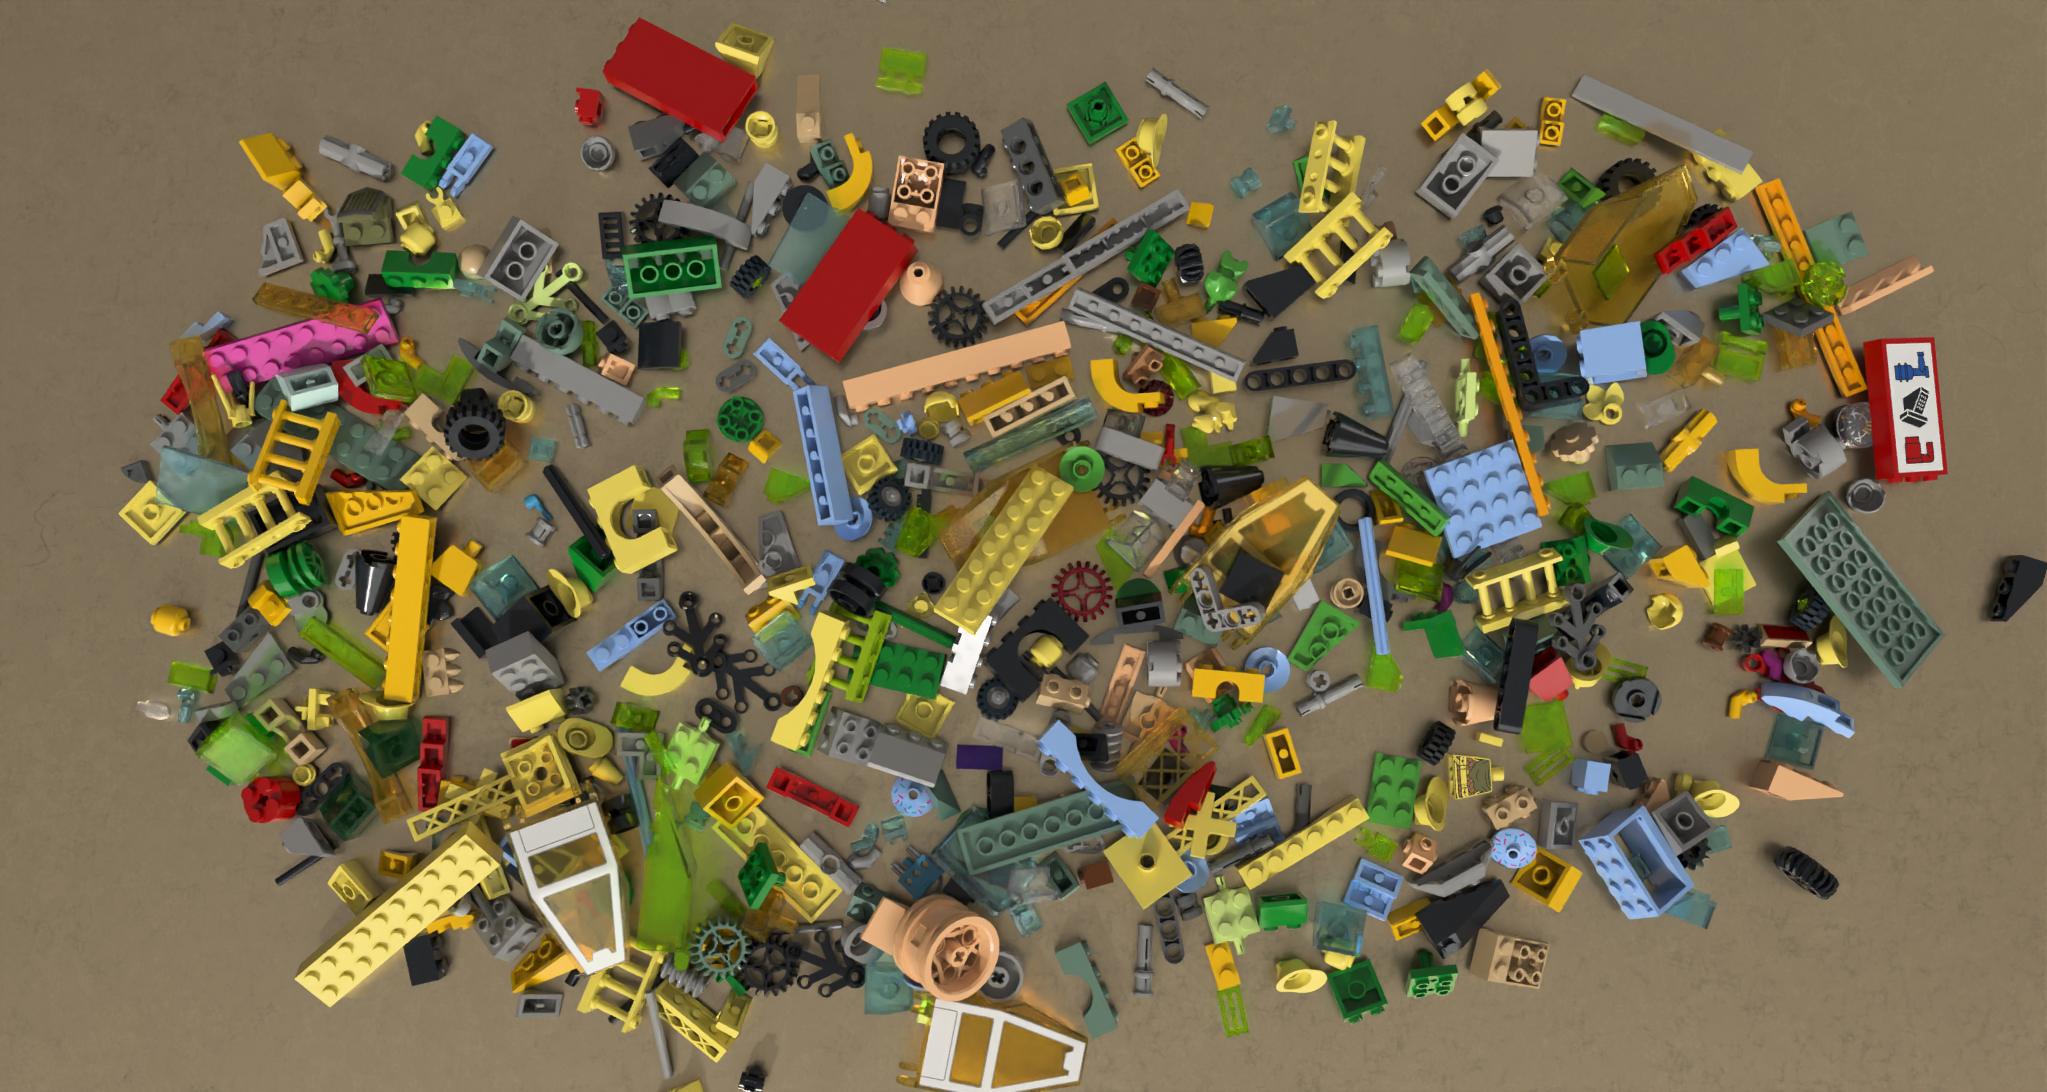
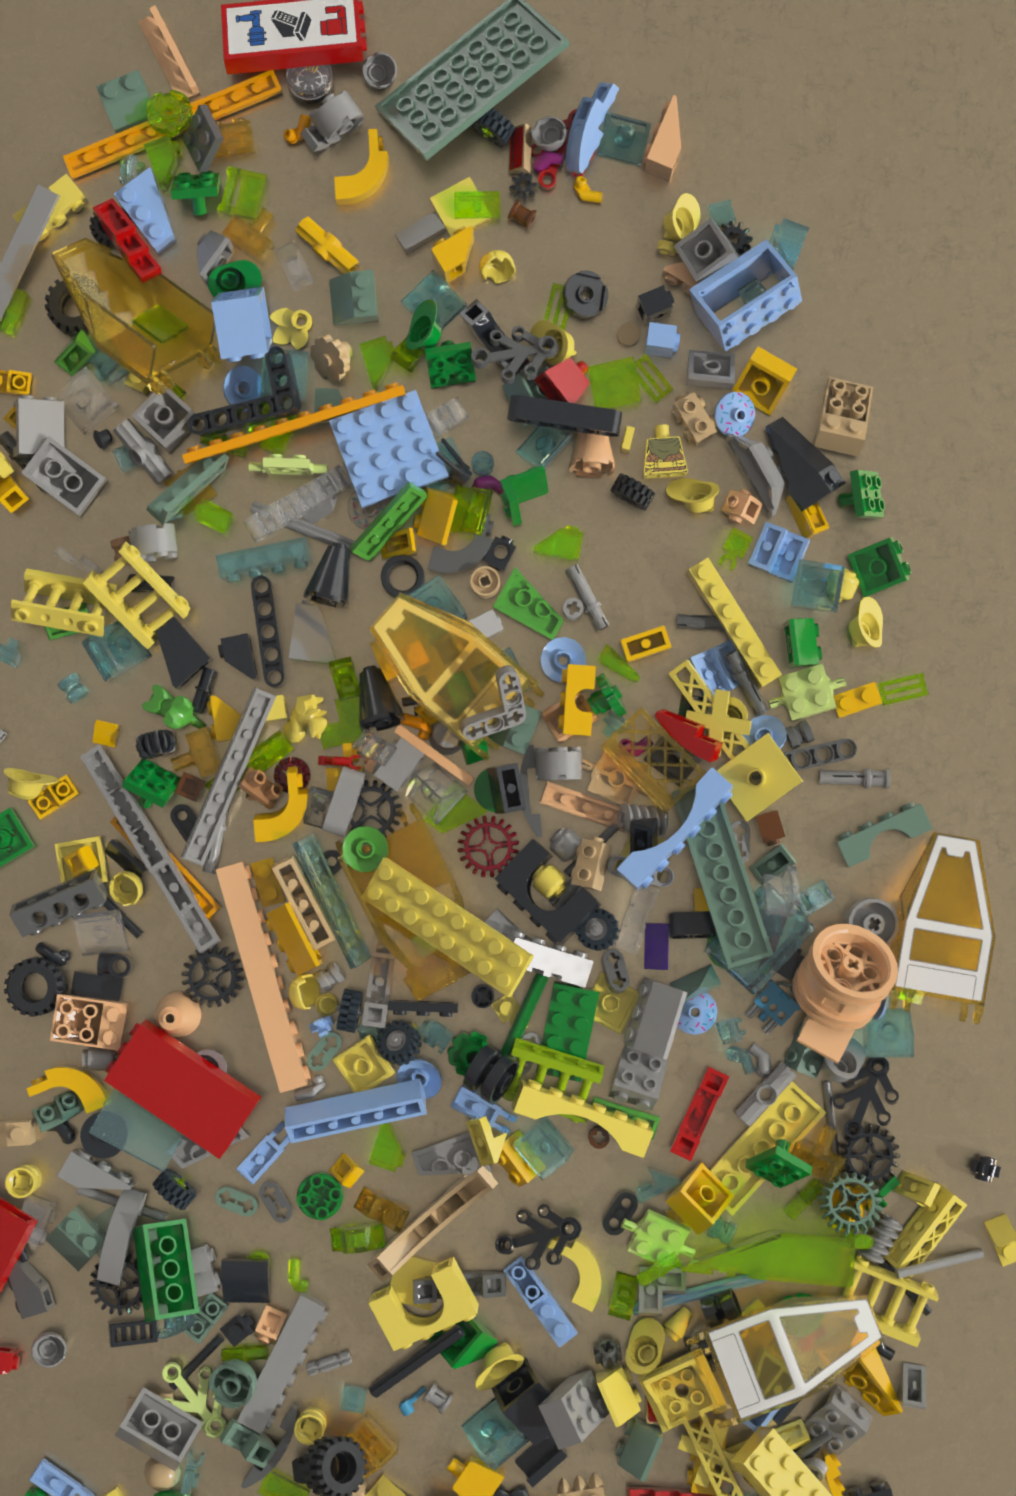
camera: 90 degrees left, 0 degrees up
black slope [649,137,699,188] -> none
black plant [713,649,783,714] -> none
clear neon green wing [894,506,953,558] -> none
clear neon green plate [1113,334,1133,355] -> none
black slope [1219,551,1285,610] -> none
bright green slope [1322,463,1368,487] -> none
light blue axle [1358,517,1390,655] -> none
bright green plate [1365,752,1422,829] -> none
light yellow fence [1465,548,1570,634] -> none
red arm [1613,723,1643,752] -> none
green arch [1674,476,1754,538] -> none
light yellow tile [1714,534,1740,557] -> none
black gear [1774,846,1839,900] -> none
light yellow piece [1815,615,1848,668] -> none
none -> dark grey beam [601,949,630,994]
none -> sand green slope [614,1416,663,1482]

